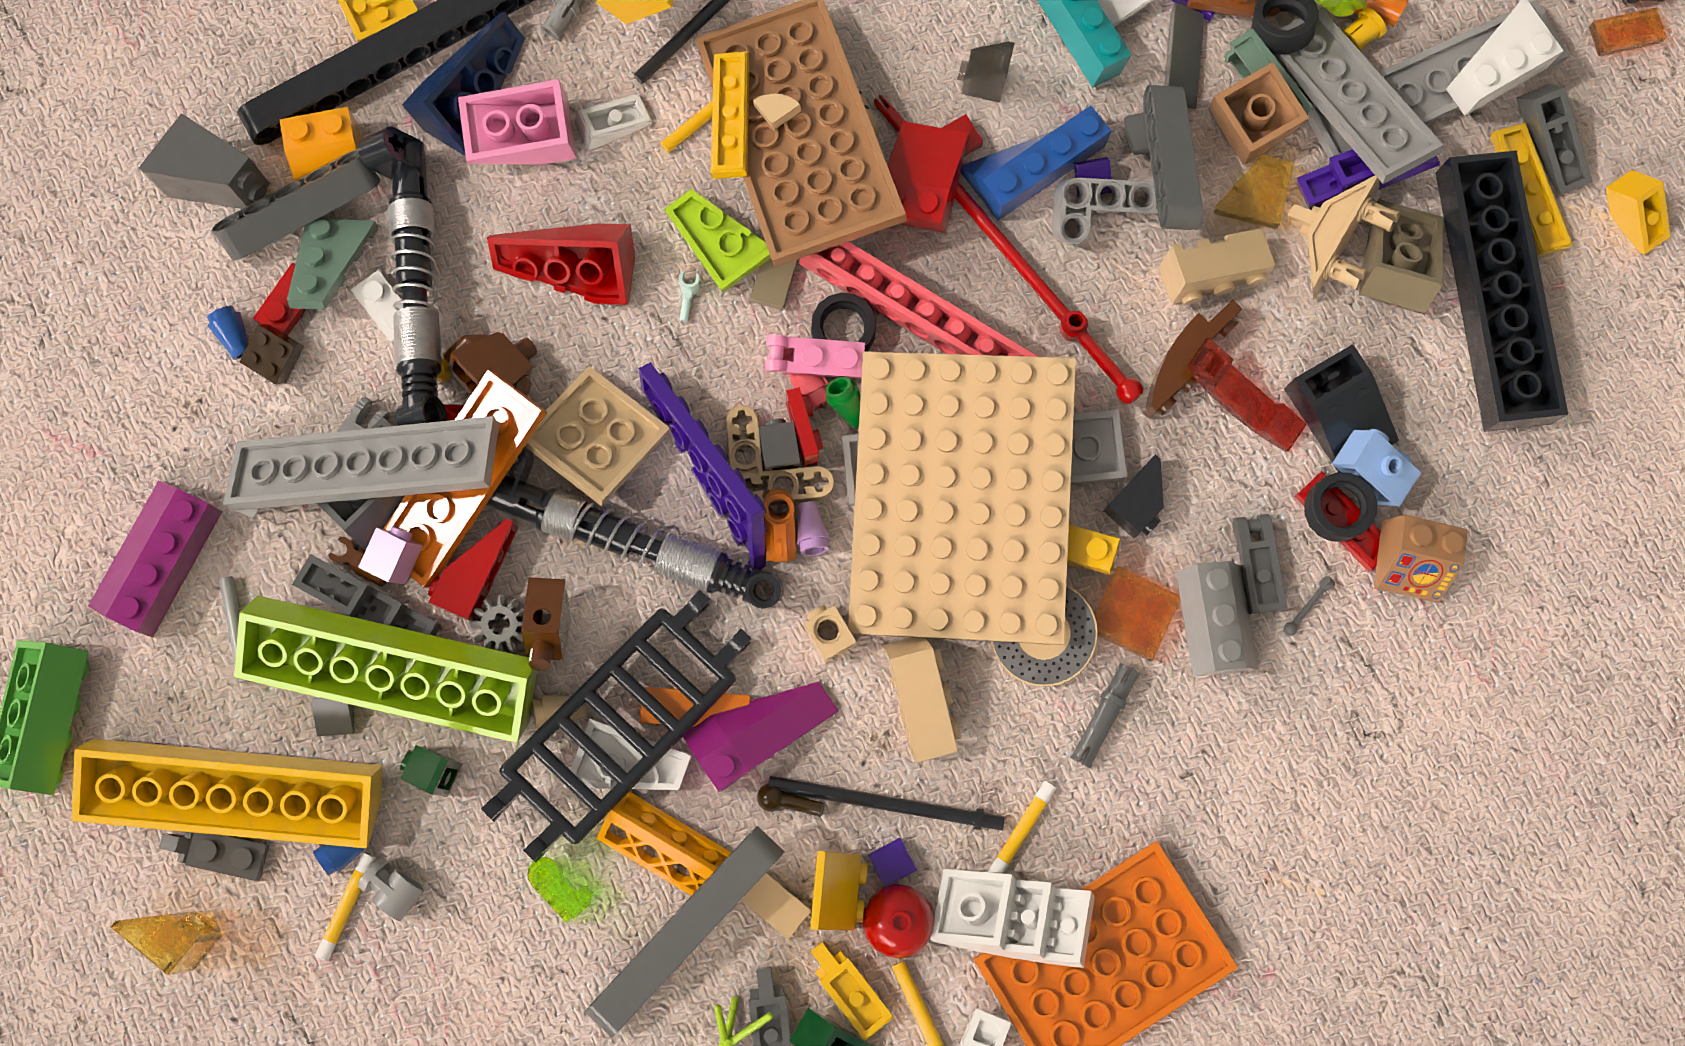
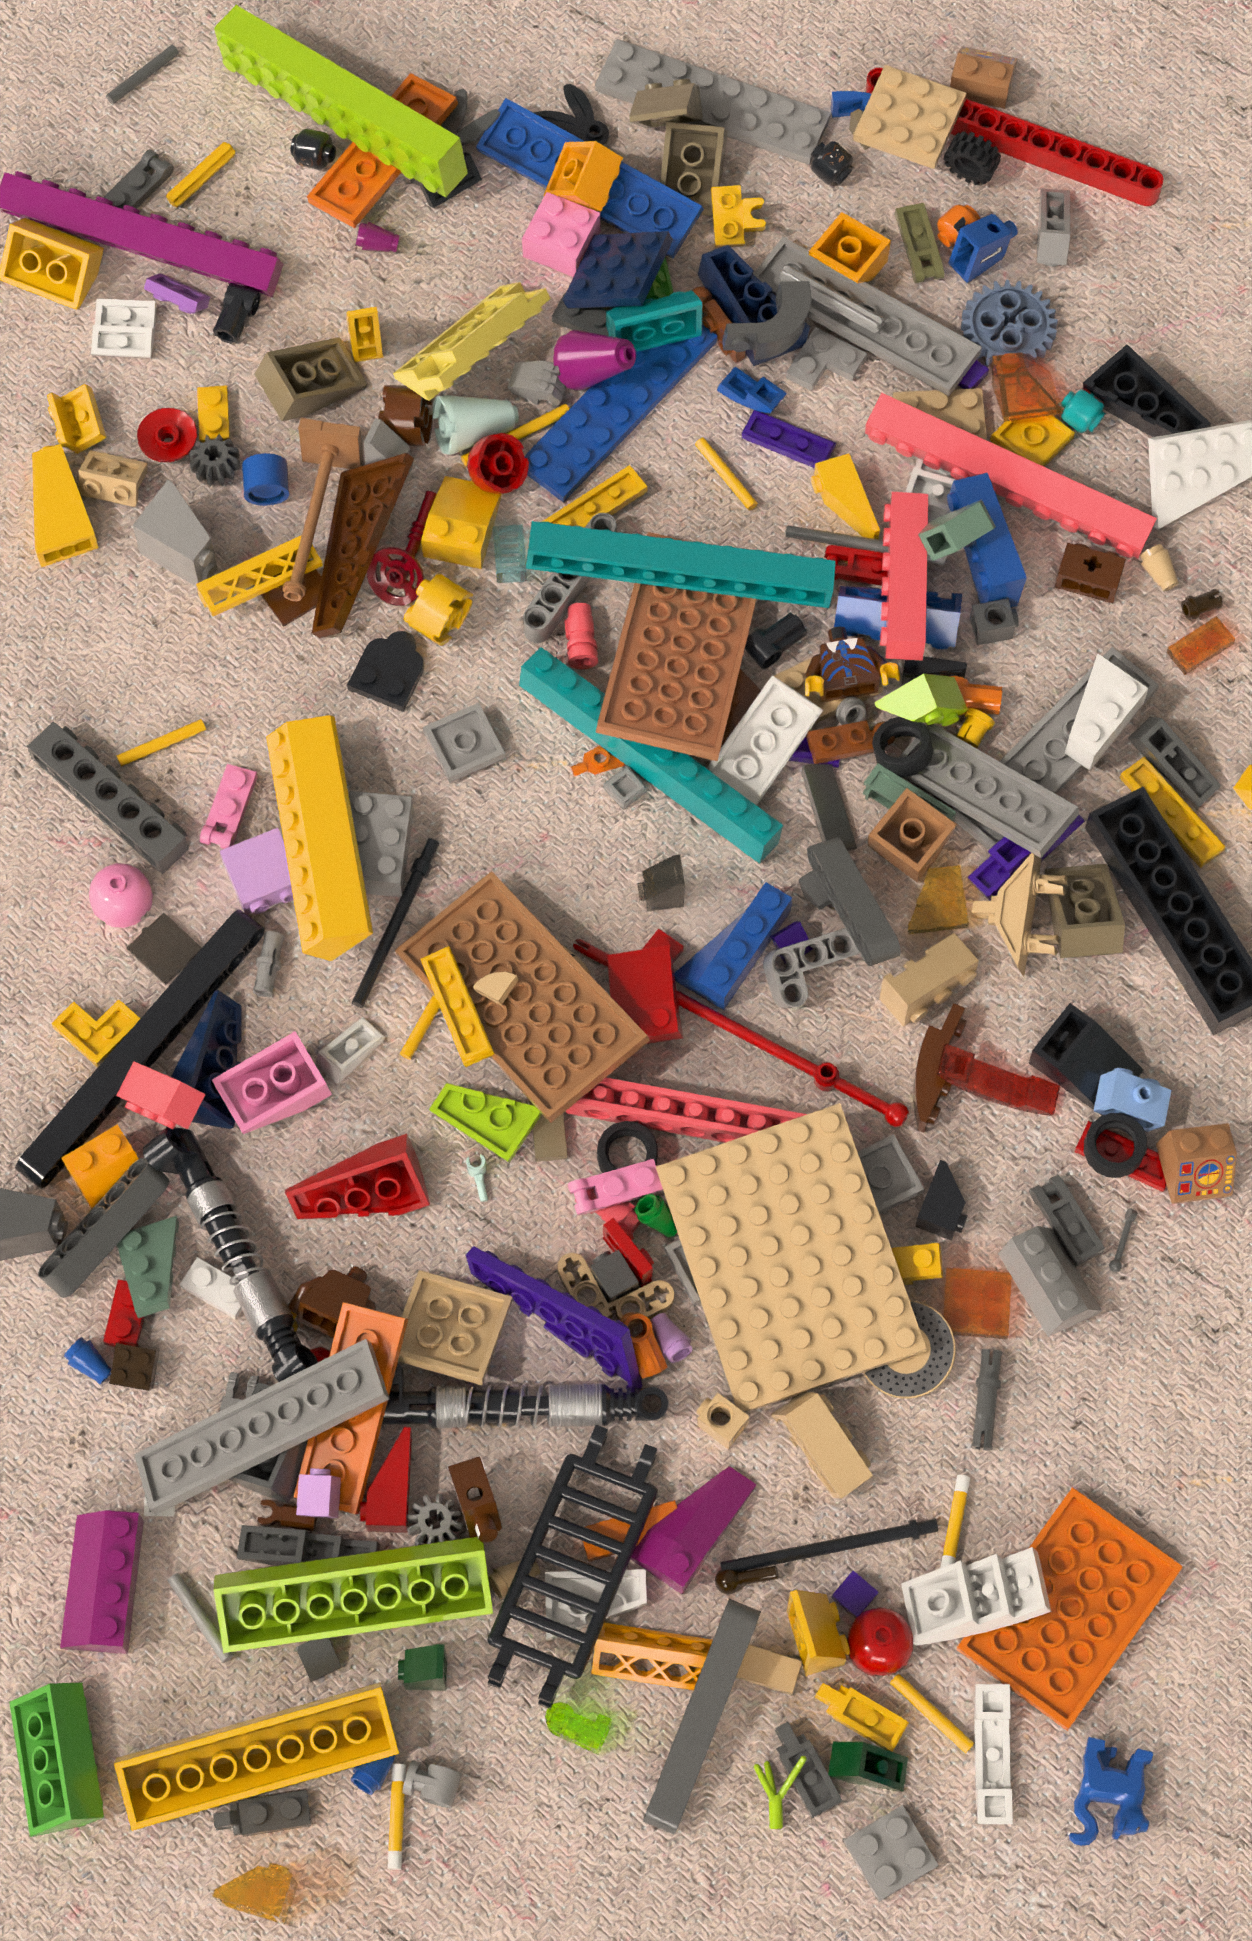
camera: 15 degrees left, 10 degrees down
none -> coral brick [116,1062,206,1130]

